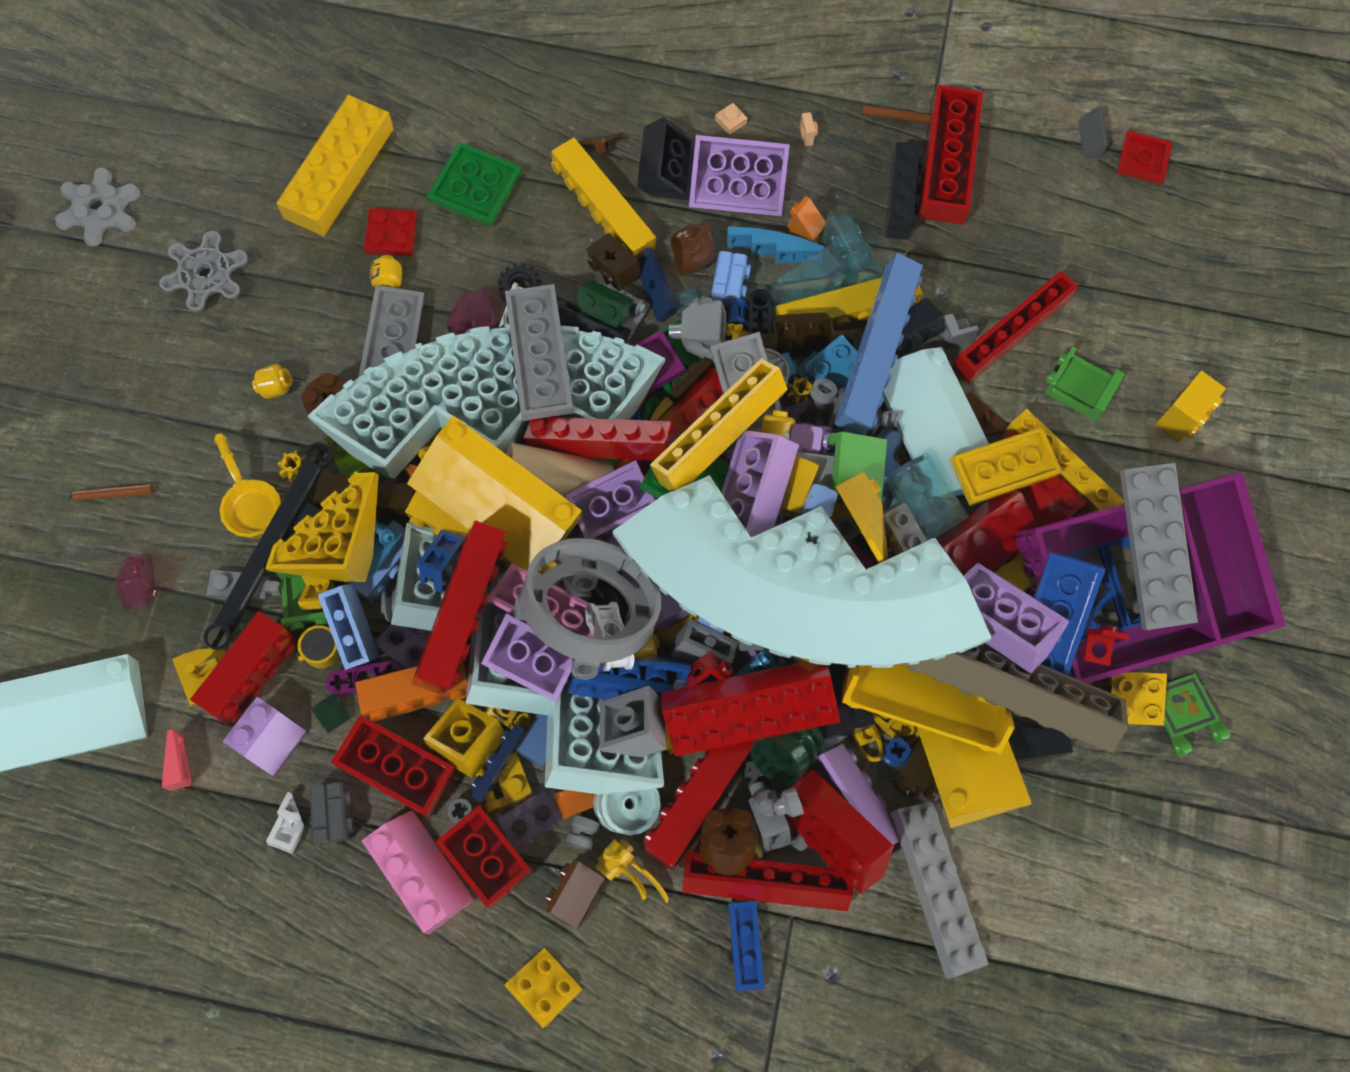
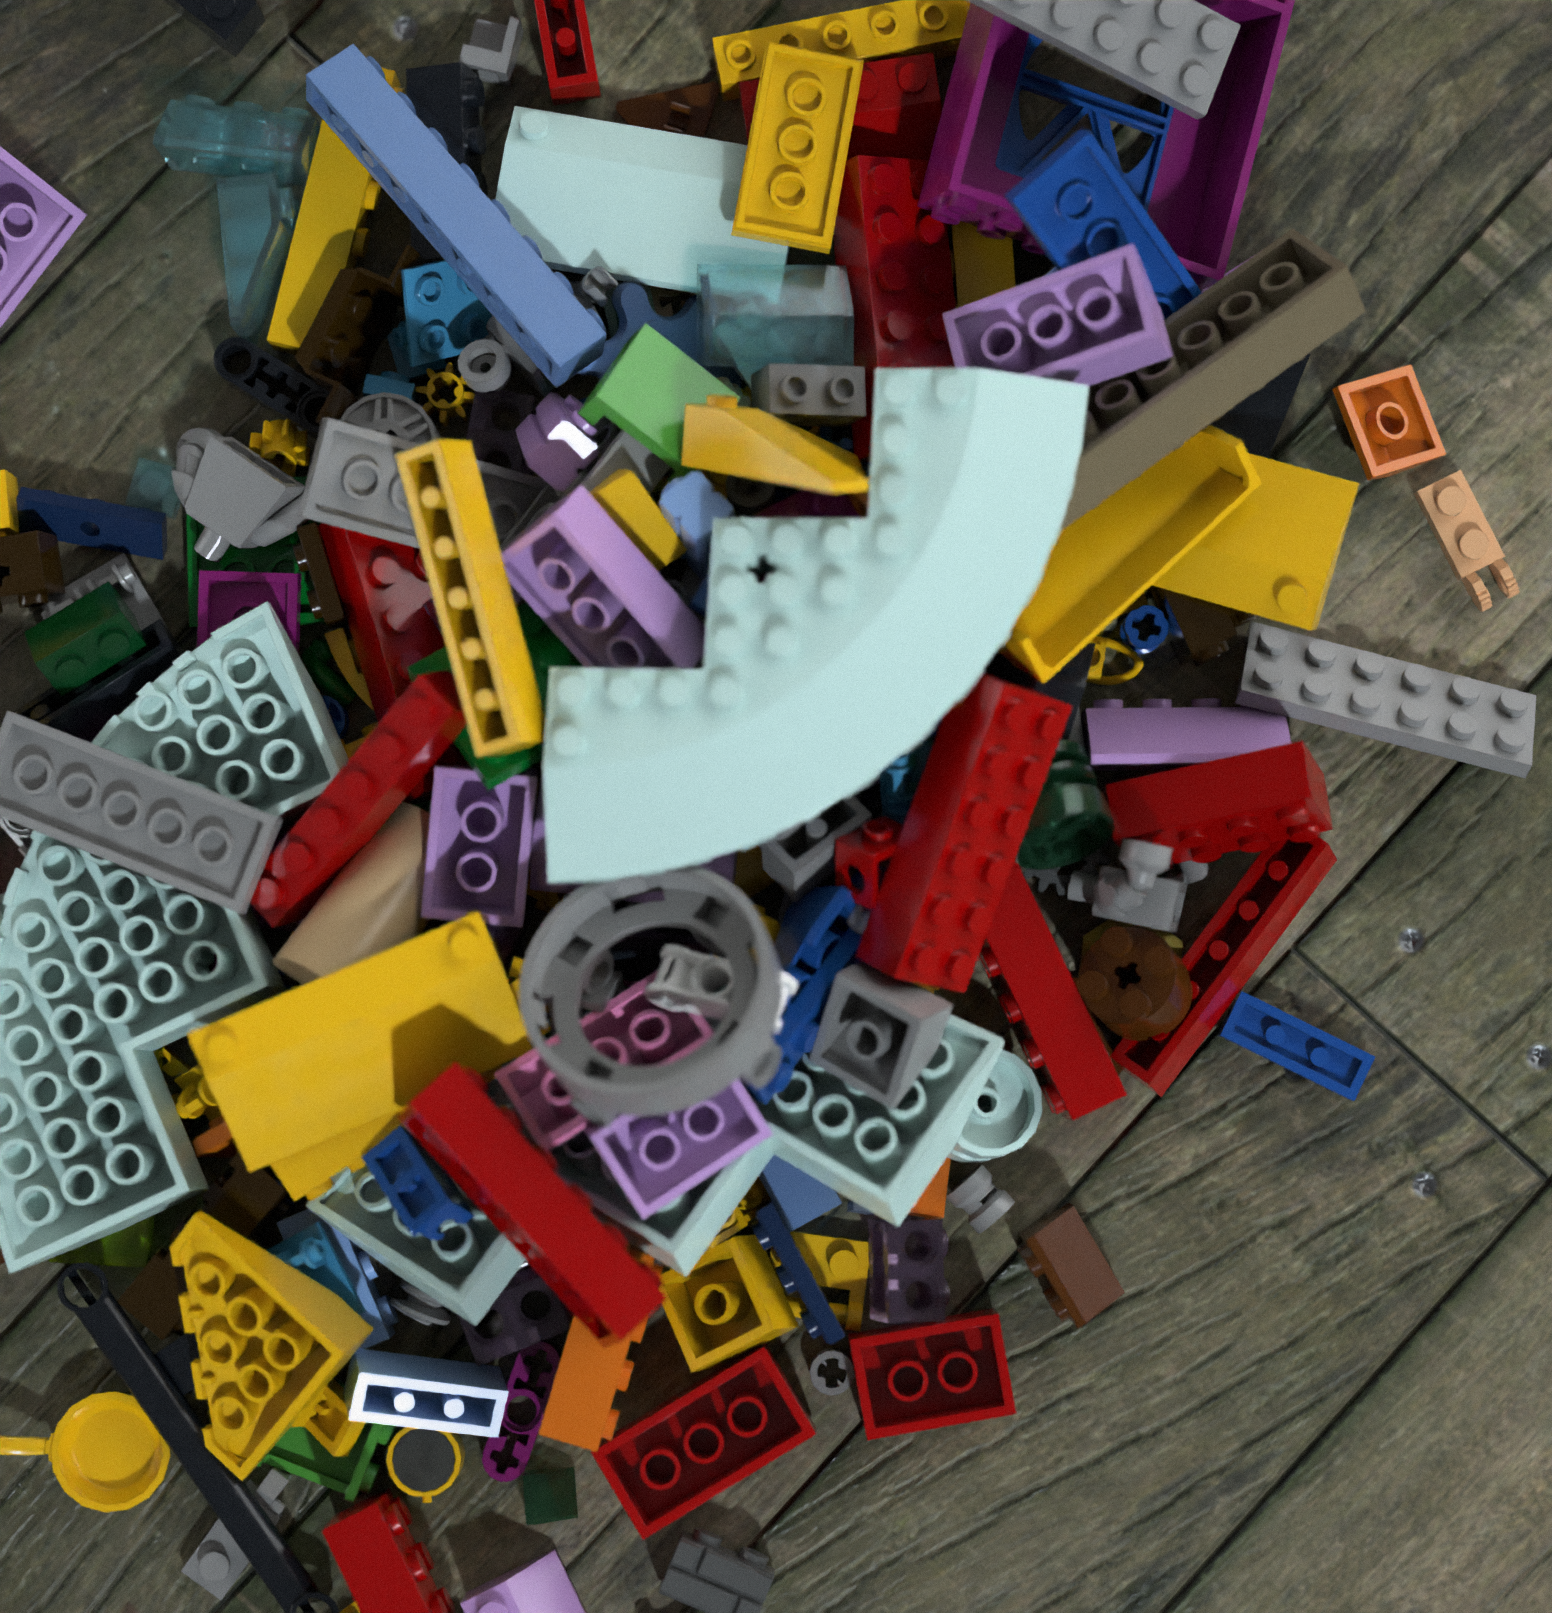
camera: 55 degrees left, 15 degrees up
yellow gear [277,450,306,483] -> none
bright pink slope [361,810,475,935] -> none
yellow hinge [504,948,583,1028] -> none
yellow plant [595,839,669,903] -> none
reddish brown helmet [671,222,715,276] -> none
light blue brick [711,251,751,307] -> none
dark azure slope [726,227,824,263] -> none
blue bush [727,299,748,329] -> none
yellow head [761,410,796,440] -> none
orange slope [787,196,827,244] -> none
red bracket [1083,625,1129,666] -> none
yellow hinge [1108,672,1167,726] -> none
bright green flag [1164,673,1230,757] -> none
none -> orange slope [1332,364,1446,481]
none -> light nougat hinge [1414,470,1520,612]

